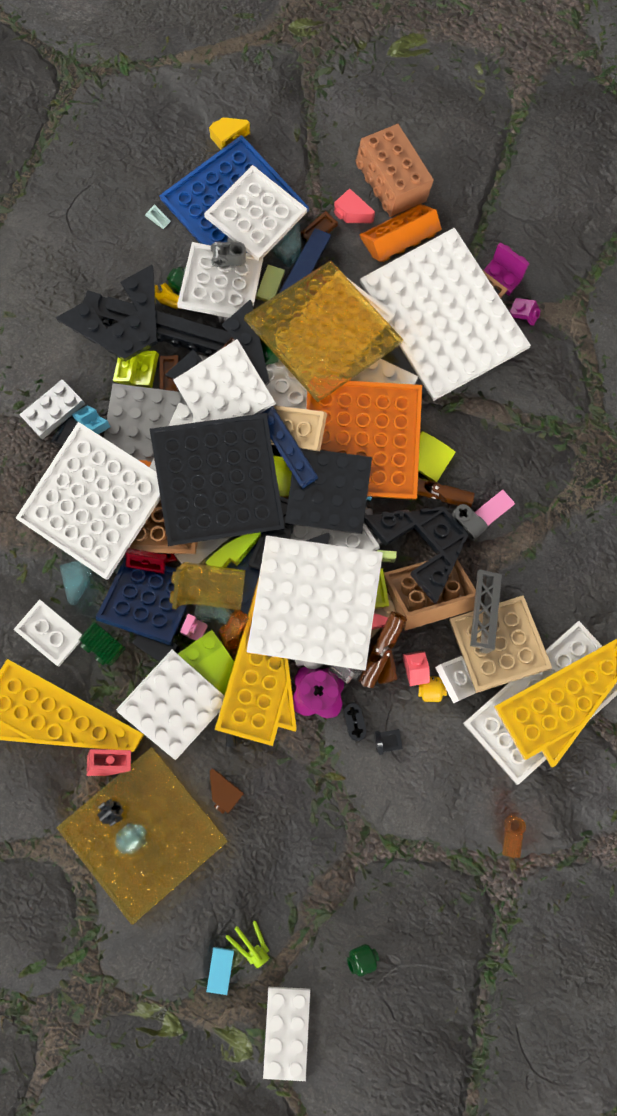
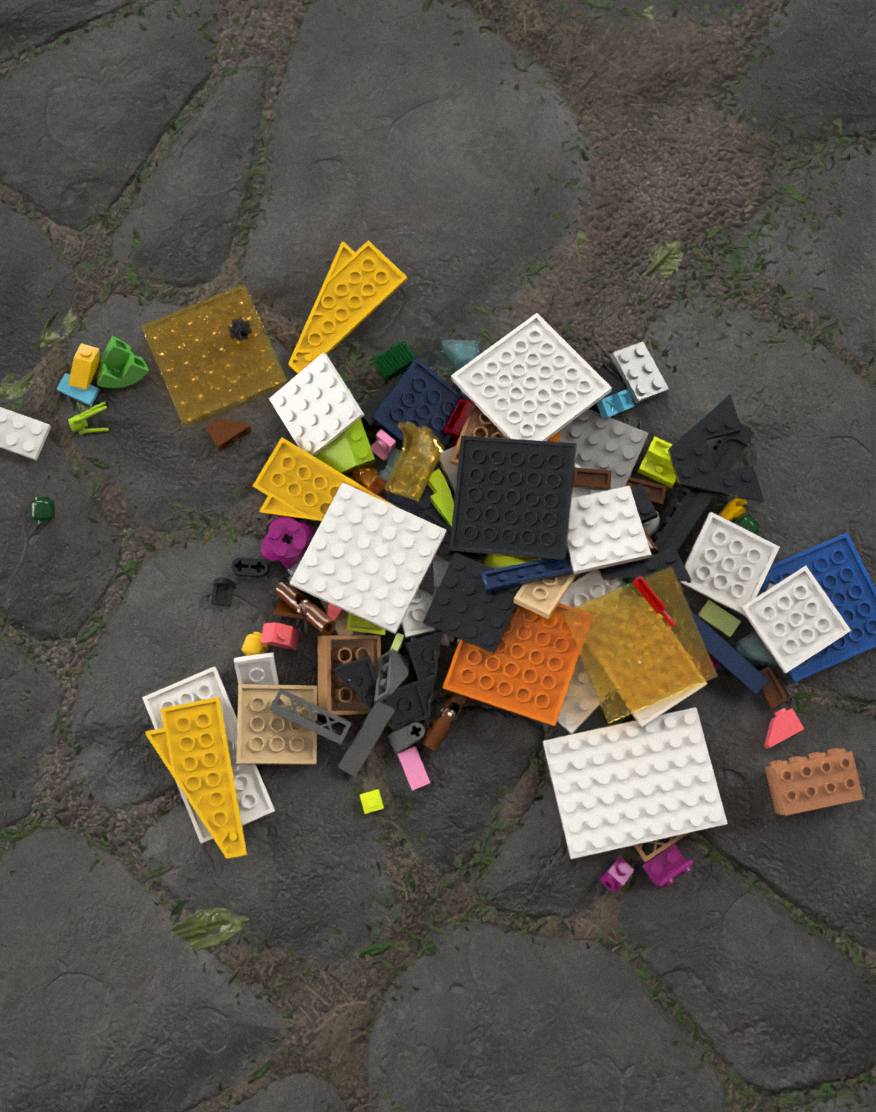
camera: 105 degrees right, 0 degrees up
white plate [14,599,82,667] -> none
coral slope [87,749,131,776] -> none
clear light blue head [115,823,147,854] -> none
light aqua piece [145,204,171,229] -> none
dark grey piece [211,241,246,267] -> none
orange slope [359,204,442,262] -> none
neon yellow slope [418,431,455,482] -> none
clear orange piece [502,815,526,858] -> none
none -> yellow slope [69,343,101,391]
none -> bright green brick [97,336,148,388]
none -> dark grey tile [338,701,395,776]
none -> neon yellow plate [360,789,384,814]
none -> dark grey slope [374,649,409,703]
none -> reddish brown tile [573,467,612,491]
none -> red axle [632,575,676,628]

